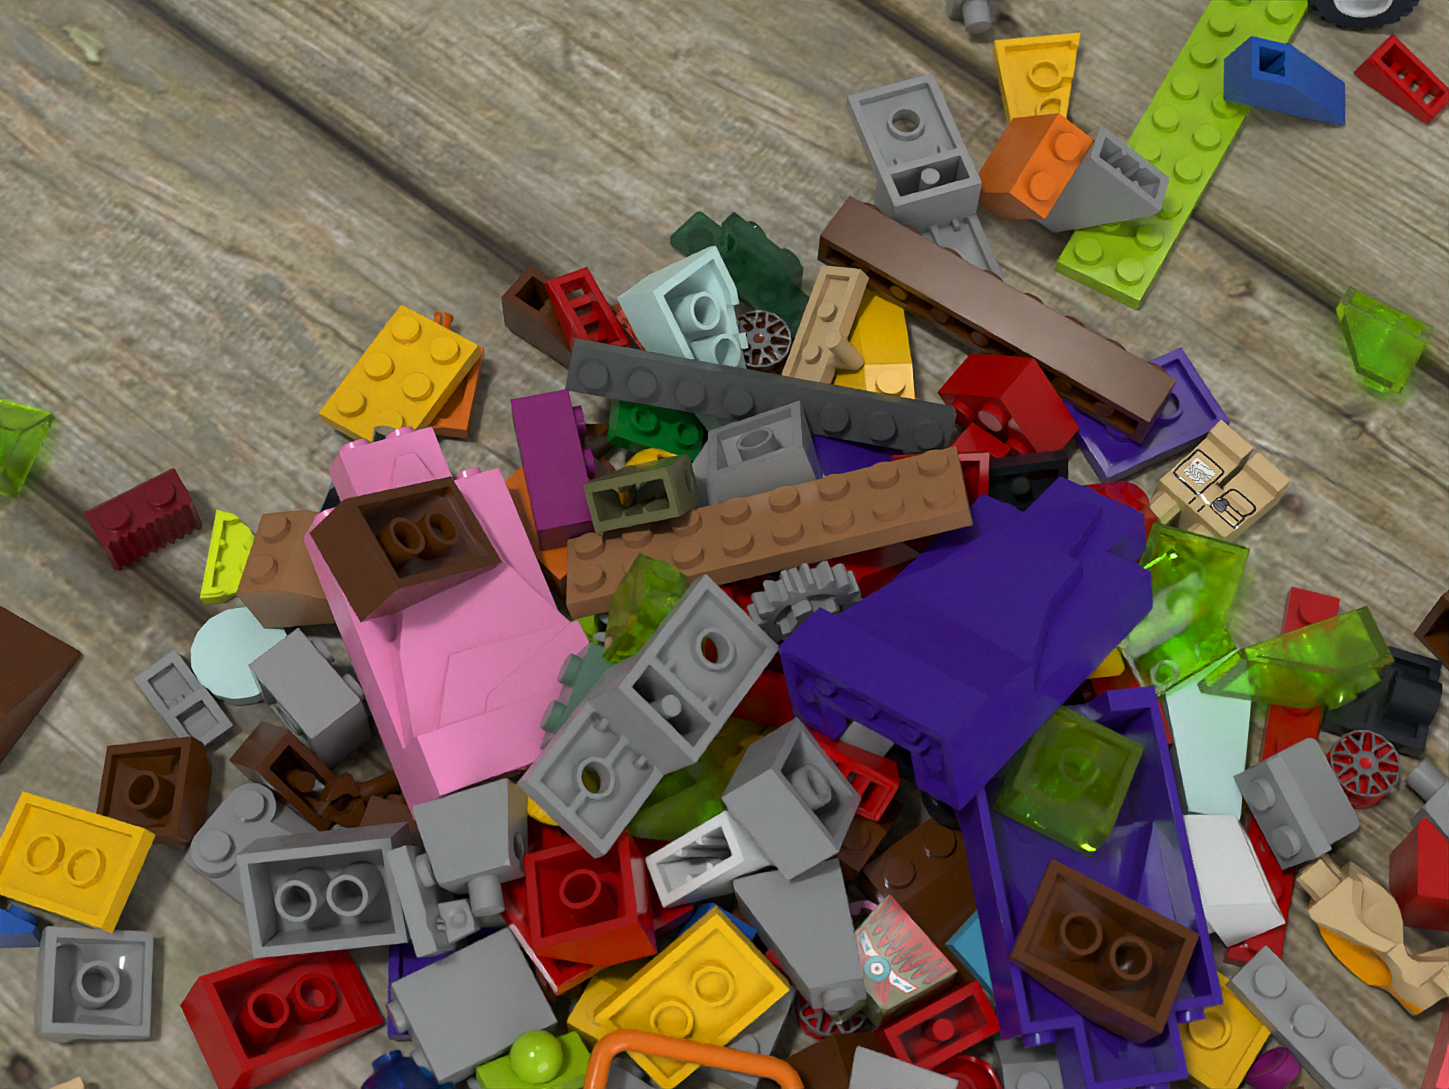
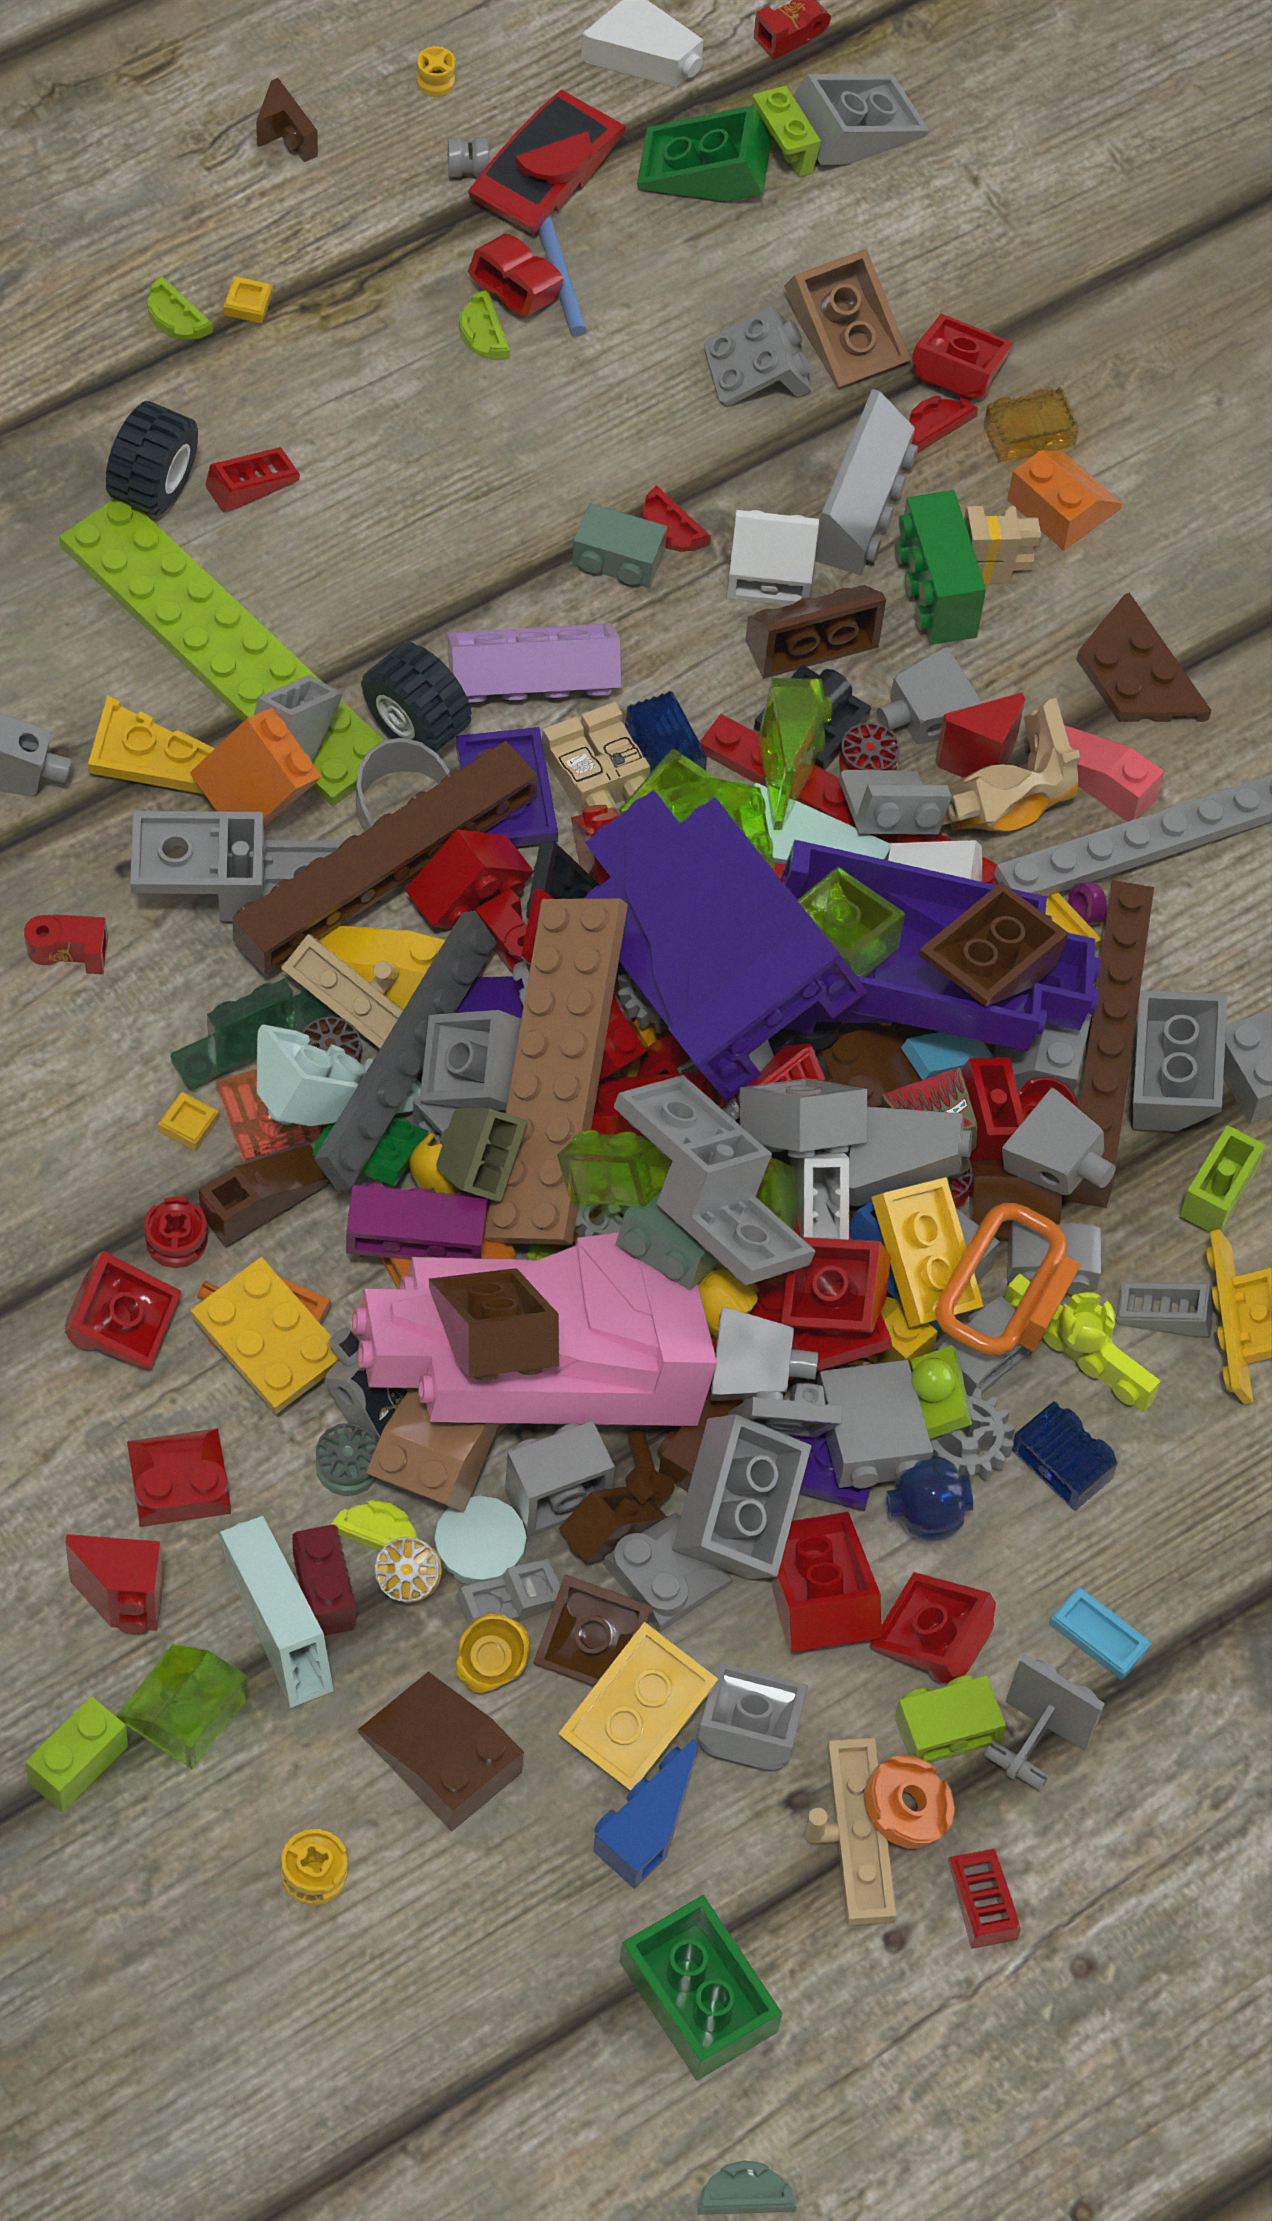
camera: 75 degrees left, 5 degrees down
red slope [544,267,632,352] -> none
light grey gear [747,561,862,643] -> none
blue slope [1224,36,1345,126] -> none
clear neon green slope [1335,286,1434,393] -> none
none -> red leg [24,914,108,975]
none -> red slope [64,1251,182,1370]
none -> red slope [65,1534,163,1634]
none -> red slope [127,1428,231,1527]
none -> red wheel [144,1196,208,1268]
none -> yellow tile [158,1092,219,1151]
none -> light aqua slope [220,1516,334,1708]
none -> sand green wheel [316,1423,378,1496]
none -> light grey piece [356,738,450,832]
none -> black wheel [361,642,472,752]
none -> wheel [374,1537,443,1603]
none -> lavender slope [446,623,622,702]
none -> yellow hair [456,1612,531,1693]
none -> clear blue brick [624,691,707,791]

